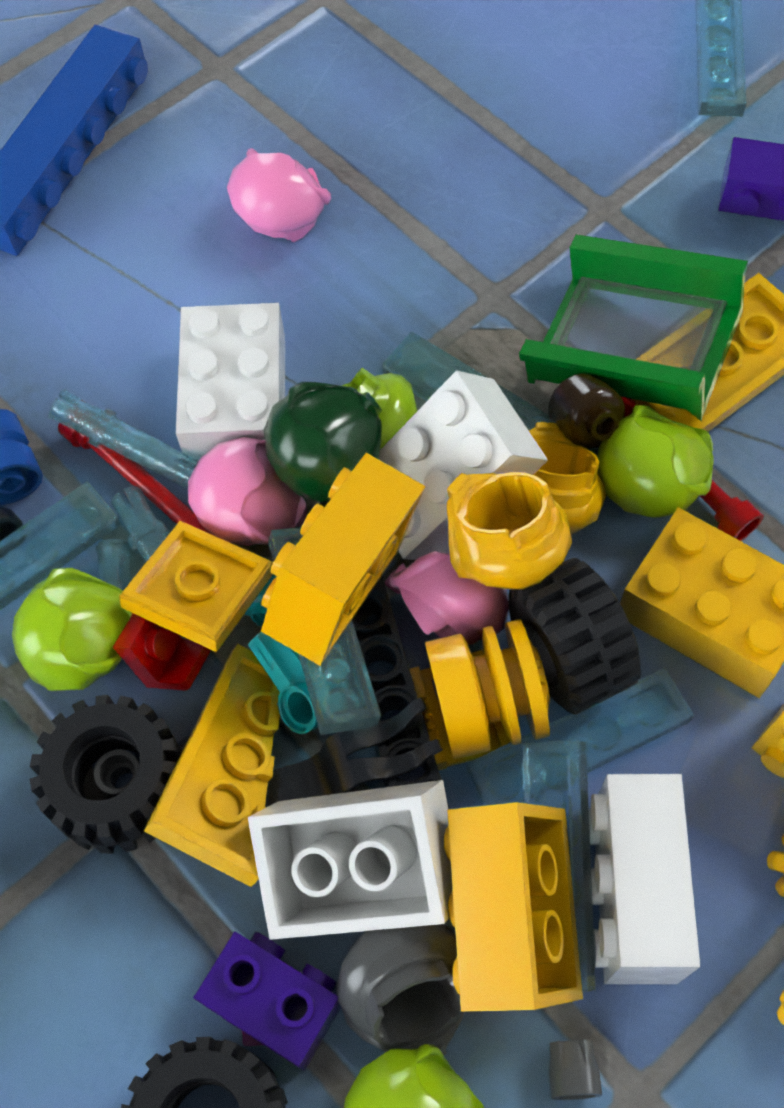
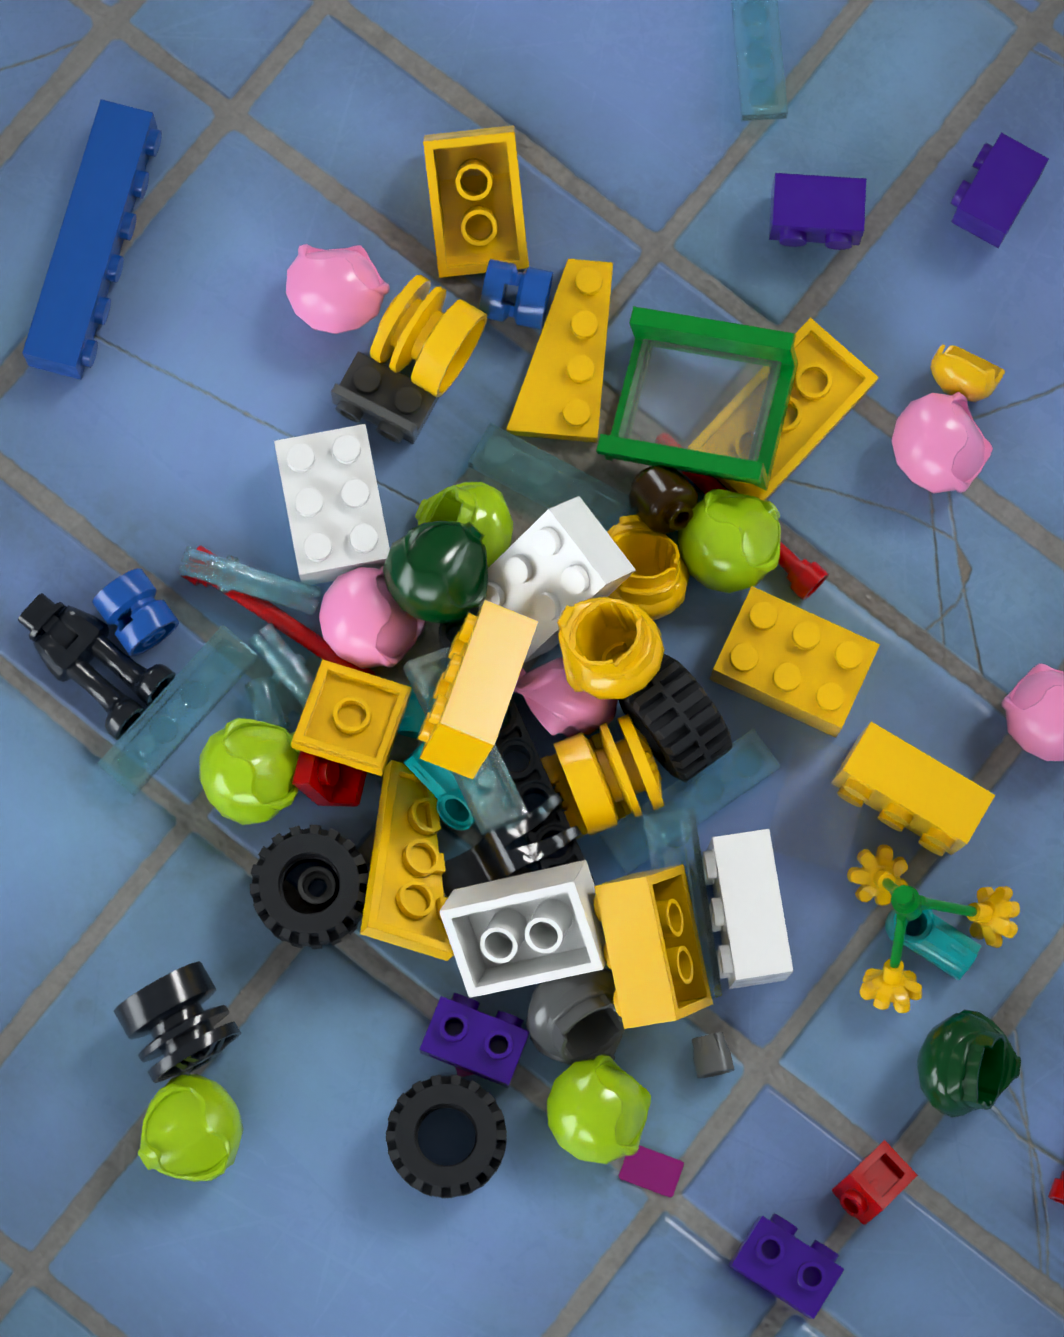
camera: 15 degrees left, 15 degrees up
none -> dark grey bracket [331,351,439,444]
none -> yellow wheel [370,275,487,397]
none -> yellow slope [423,125,529,278]
none -> blue wheel [479,259,553,330]
none -> yellow wing [506,259,613,443]

